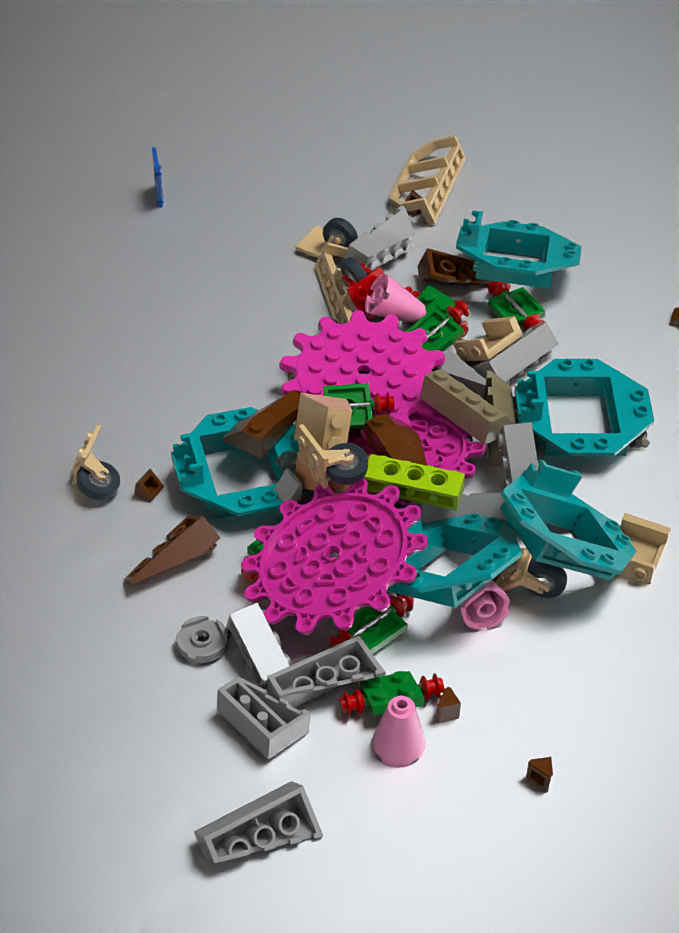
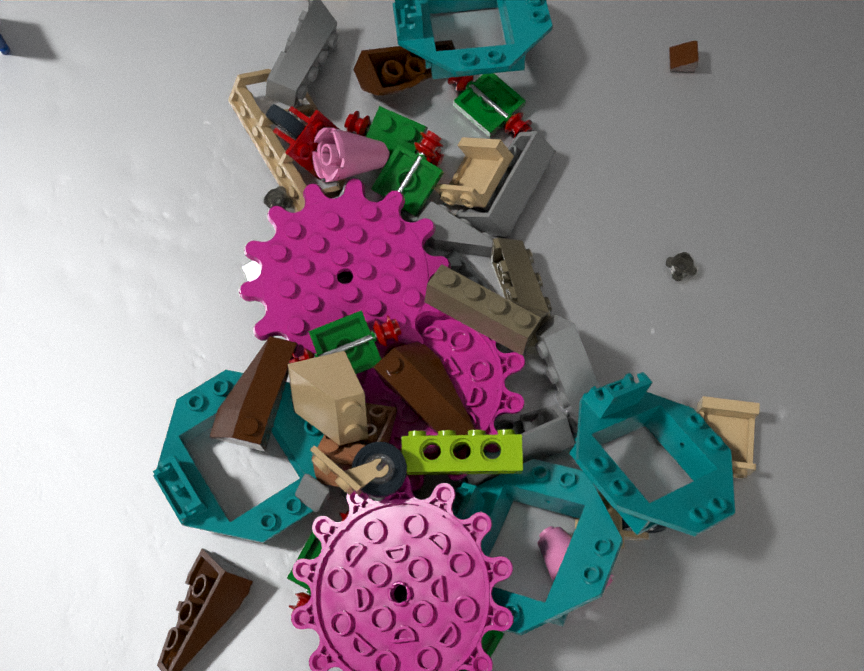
camera: 15 degrees left, 25 degrees up
plate [70,424,120,501] -> none
reddish brown slope [134,469,164,502] -> none
clear smoke plate [275,451,298,473] -> none
plate [295,217,358,259] -> none
teal hinge [514,358,654,456] -> none

